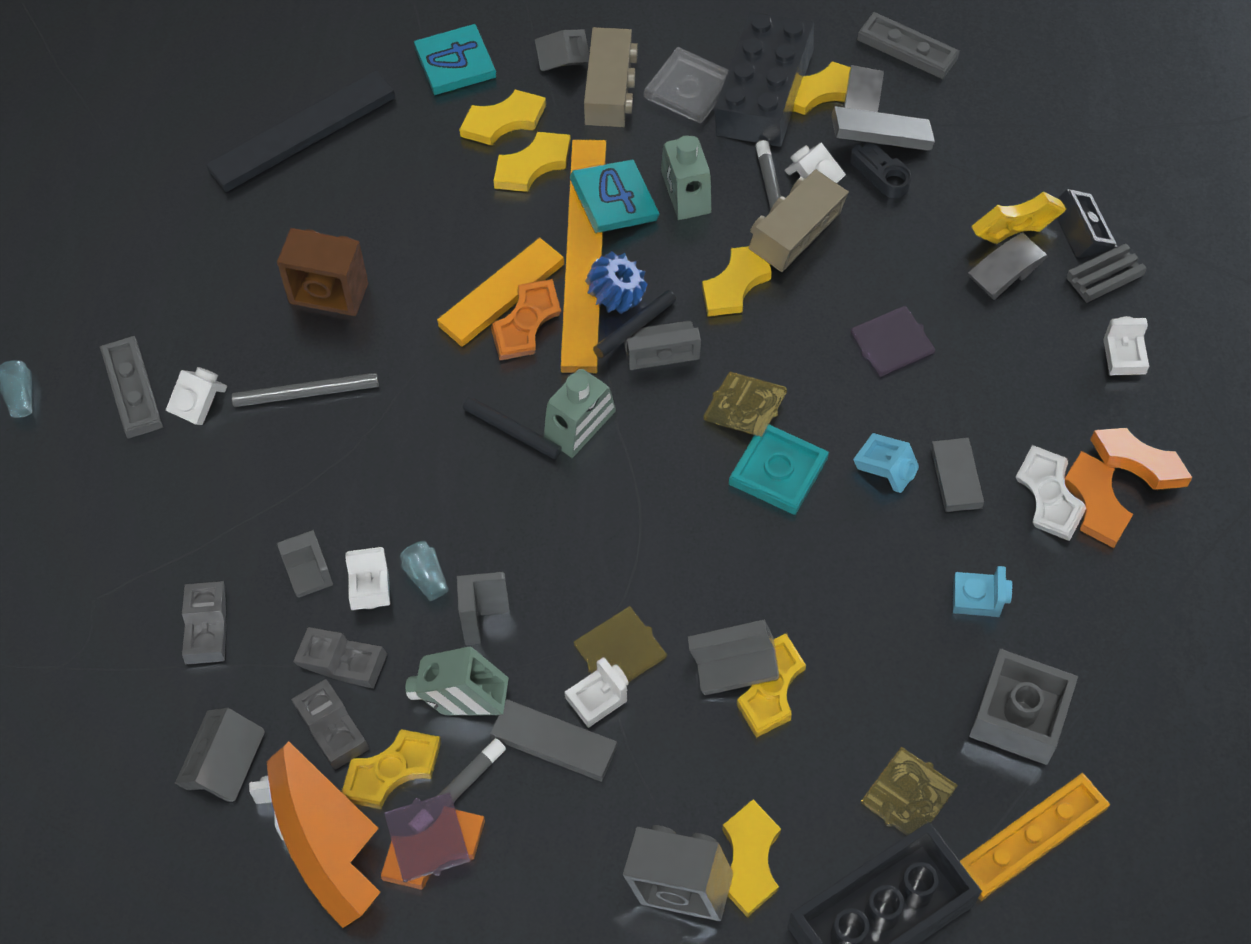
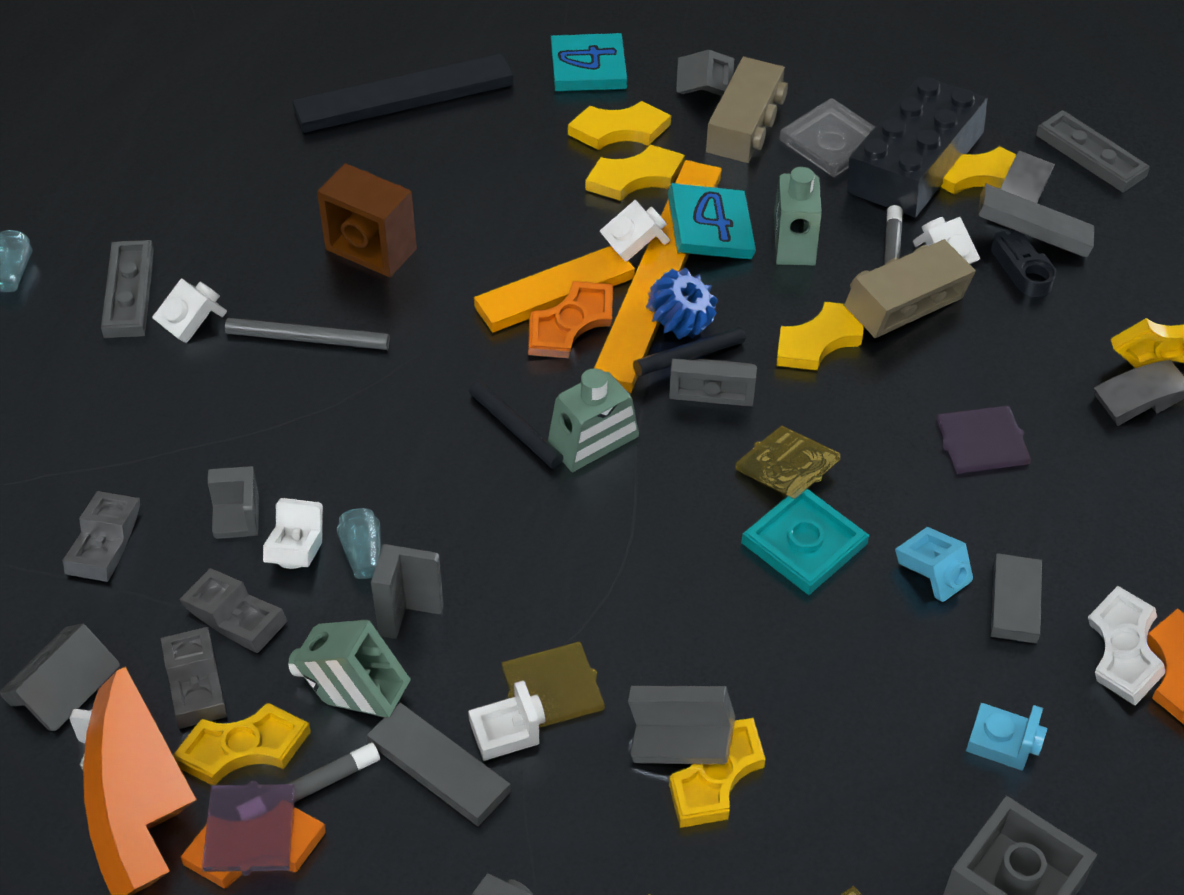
camera: 15 degrees right, 10 degrees down
none -> white bracket [600,200,670,262]

